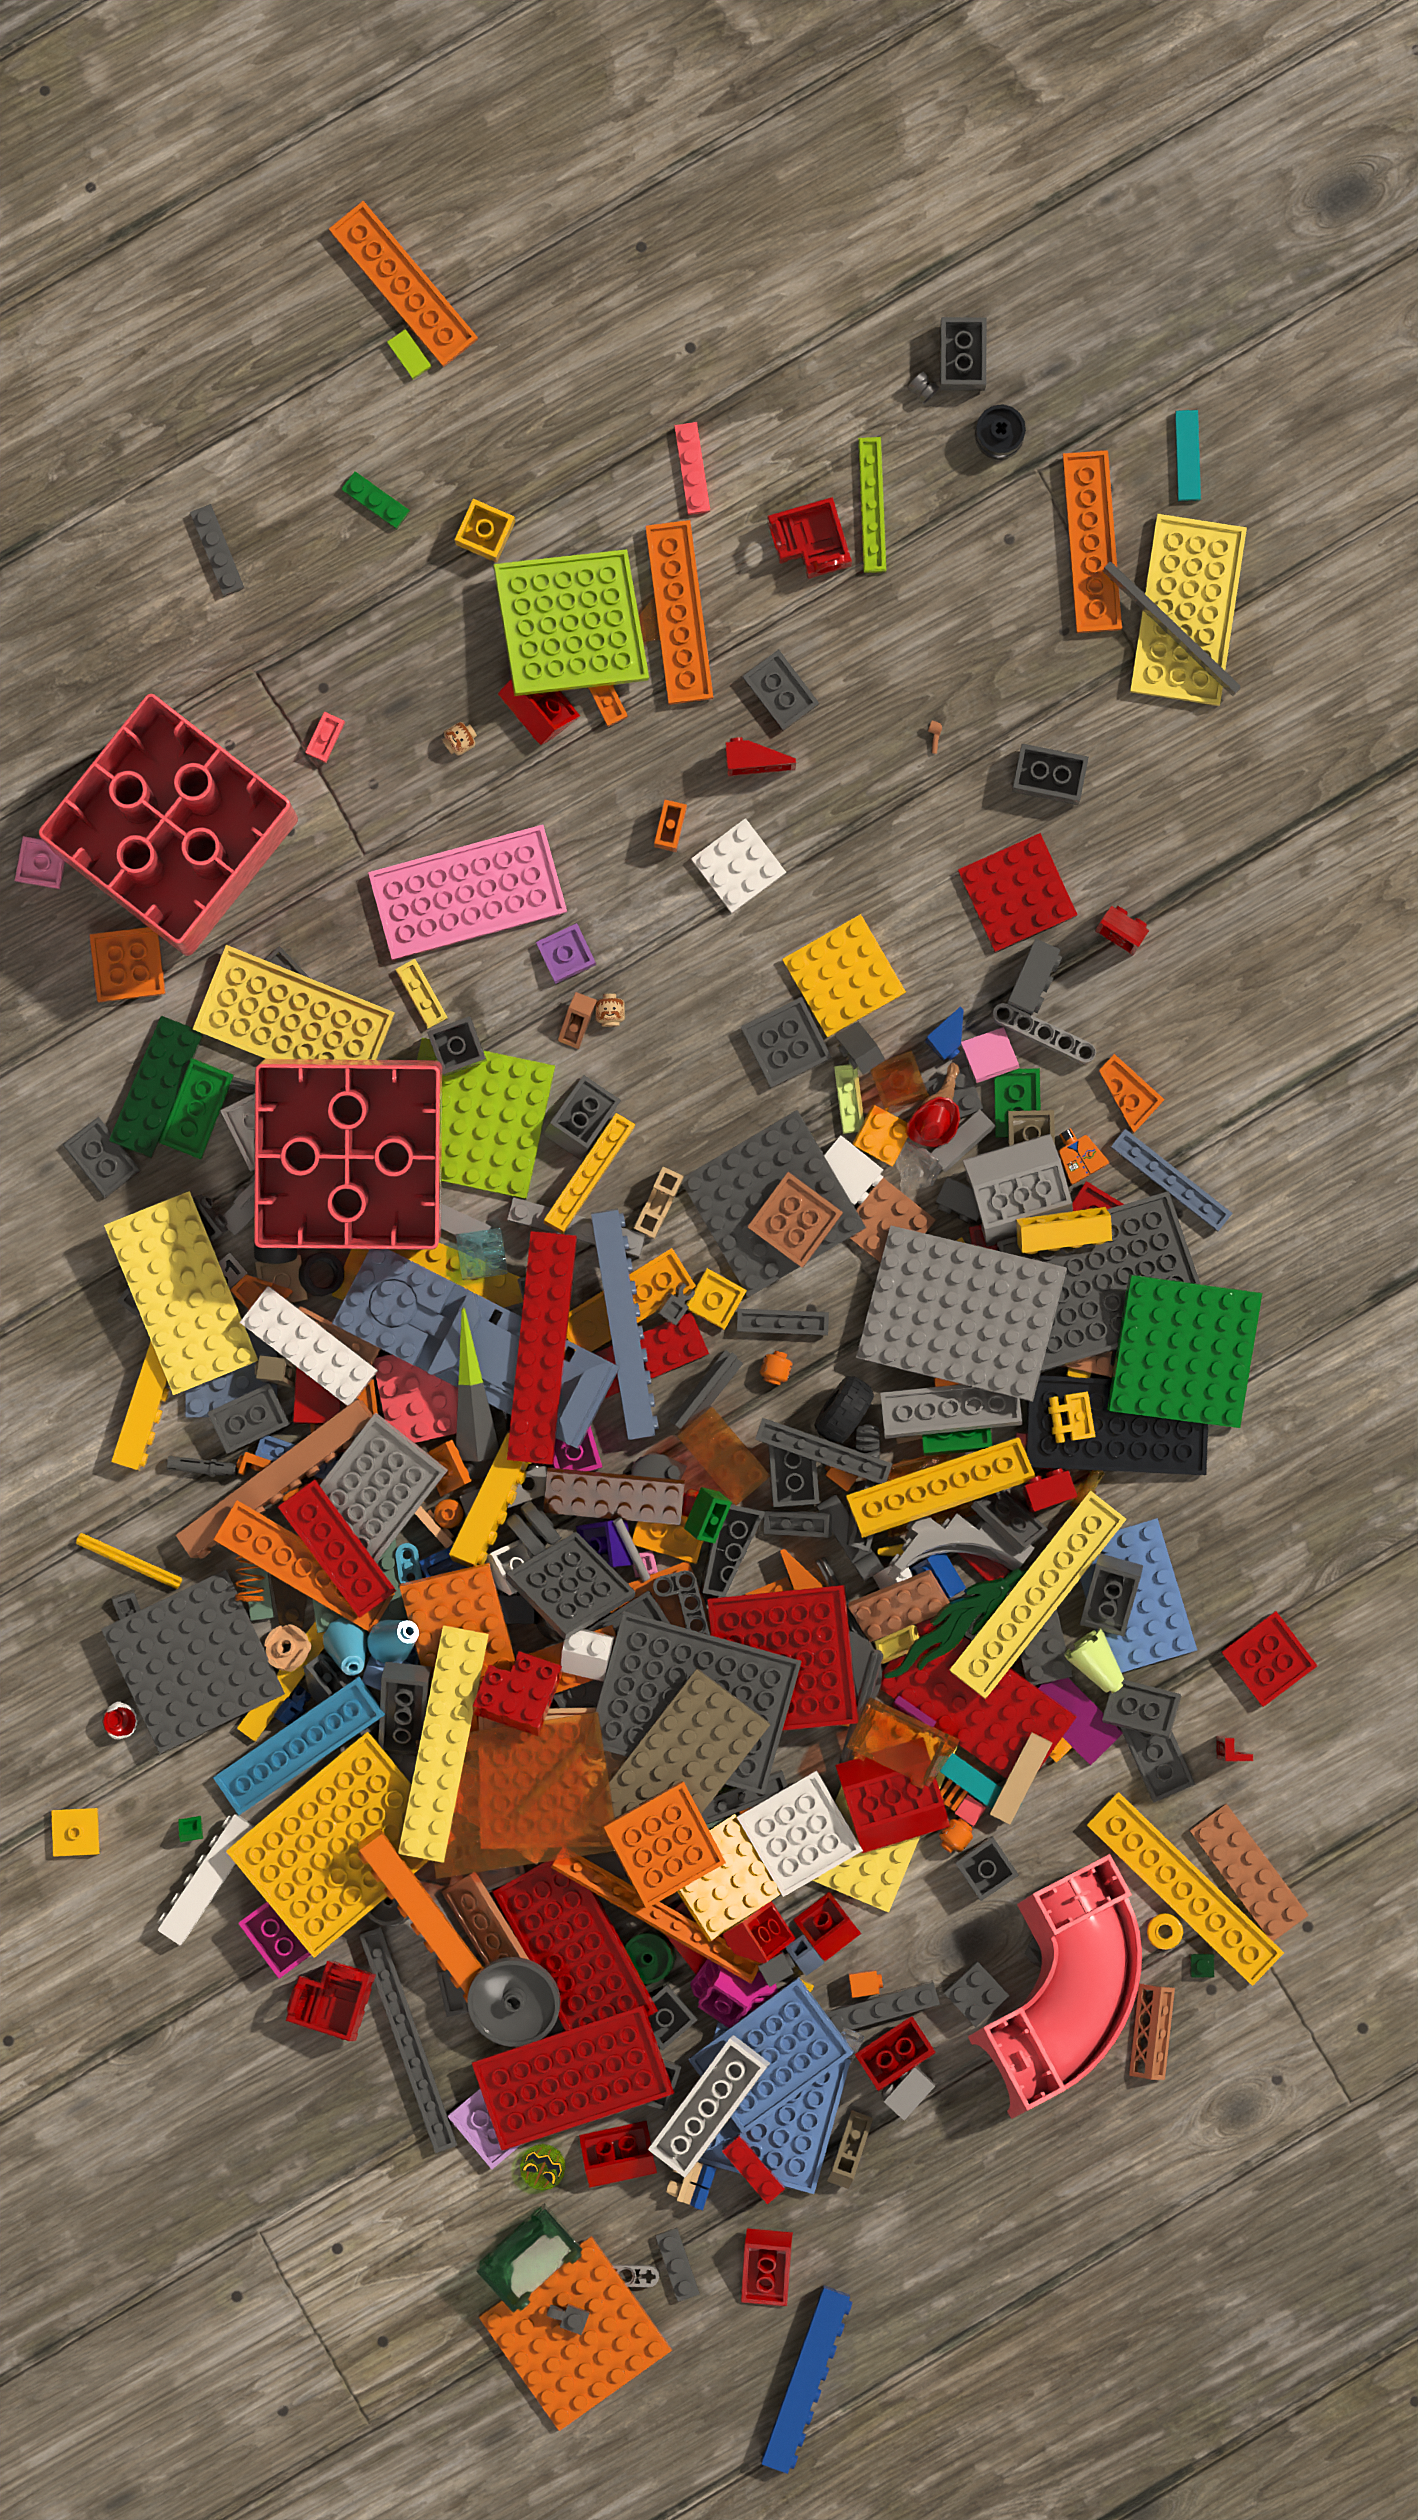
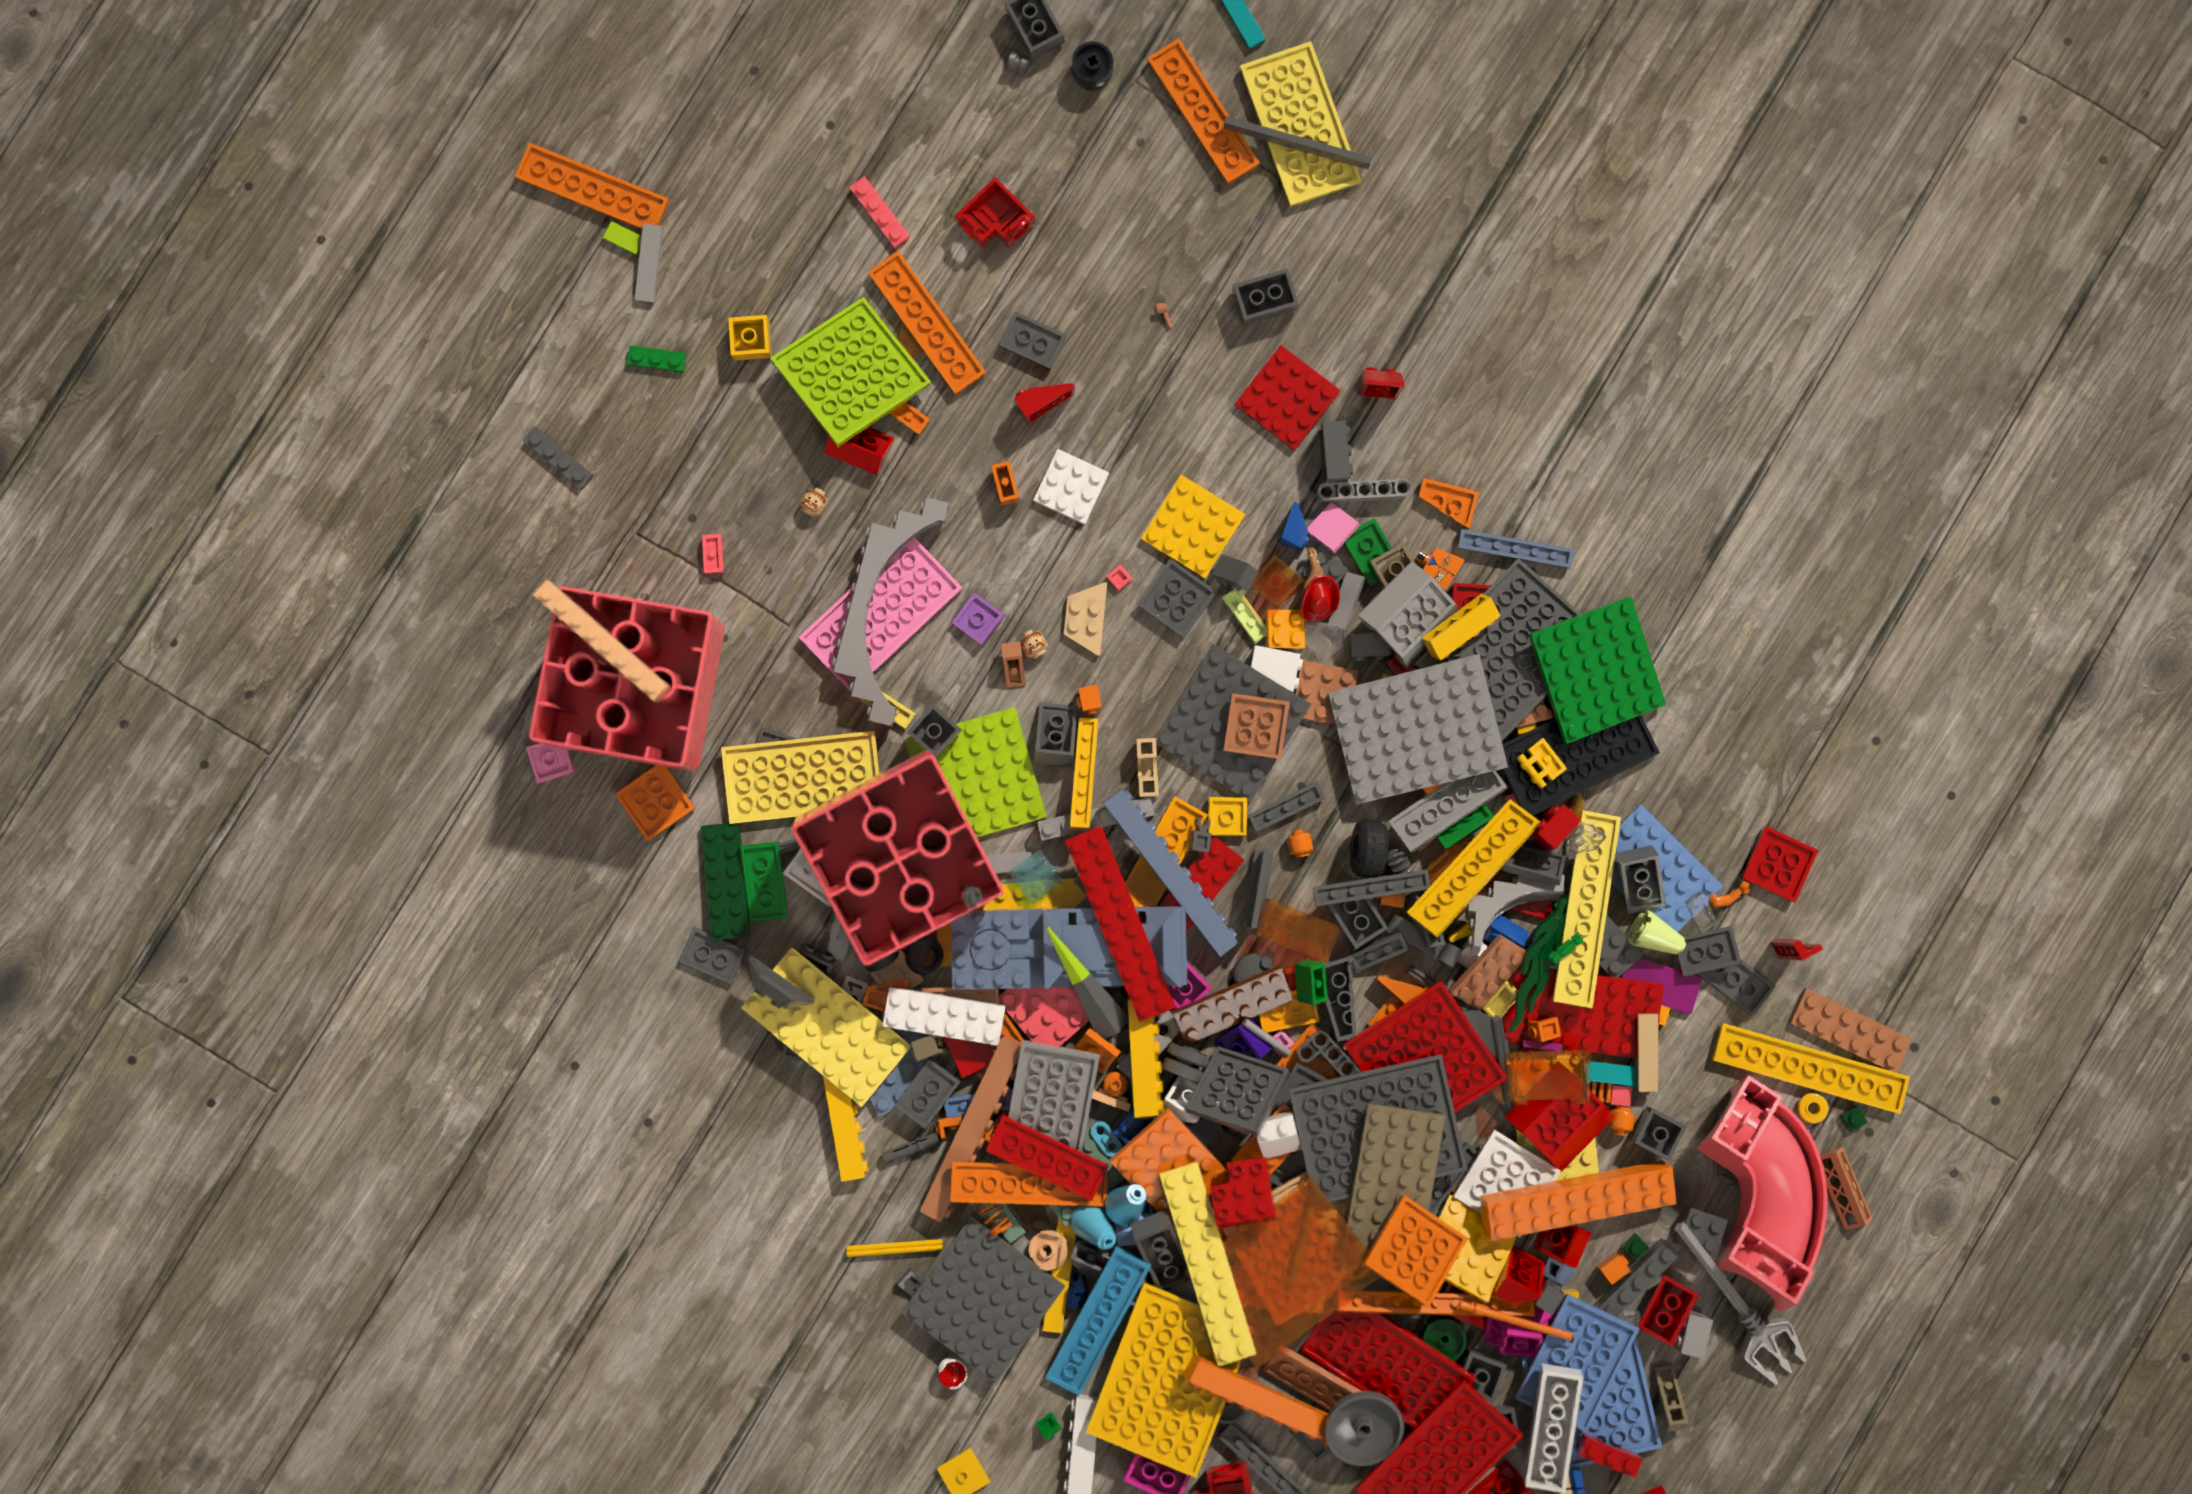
camera: 30 degrees left, 0 degrees up
lime tile [858,437,886,573] -> none
none -> light nougat brick [533,580,671,702]
none -> light grey tile [635,223,663,303]
none -> dark grey wedge [748,955,815,1009]
none -> light grey arch [832,497,950,727]
none -> dark grey plate [963,887,982,907]
none -> tan wing [1064,582,1107,656]
none -> orange brick [1076,684,1102,715]
none -> coral tile [1106,564,1133,591]
none -> orange bar [1458,1301,1573,1341]
none -> orange brick [1480,1160,1676,1241]
none -> orange bracket [1528,1017,1561,1042]
none -> green axle [1548,933,1583,964]
none -> clear plate [1565,822,1607,859]
none -> dark green plate [1621,1233,1649,1261]
none -> light grey piece [1674,1222,1806,1385]
none -> clear tile [1685,891,1717,933]
none -> orange arm [1708,880,1750,907]

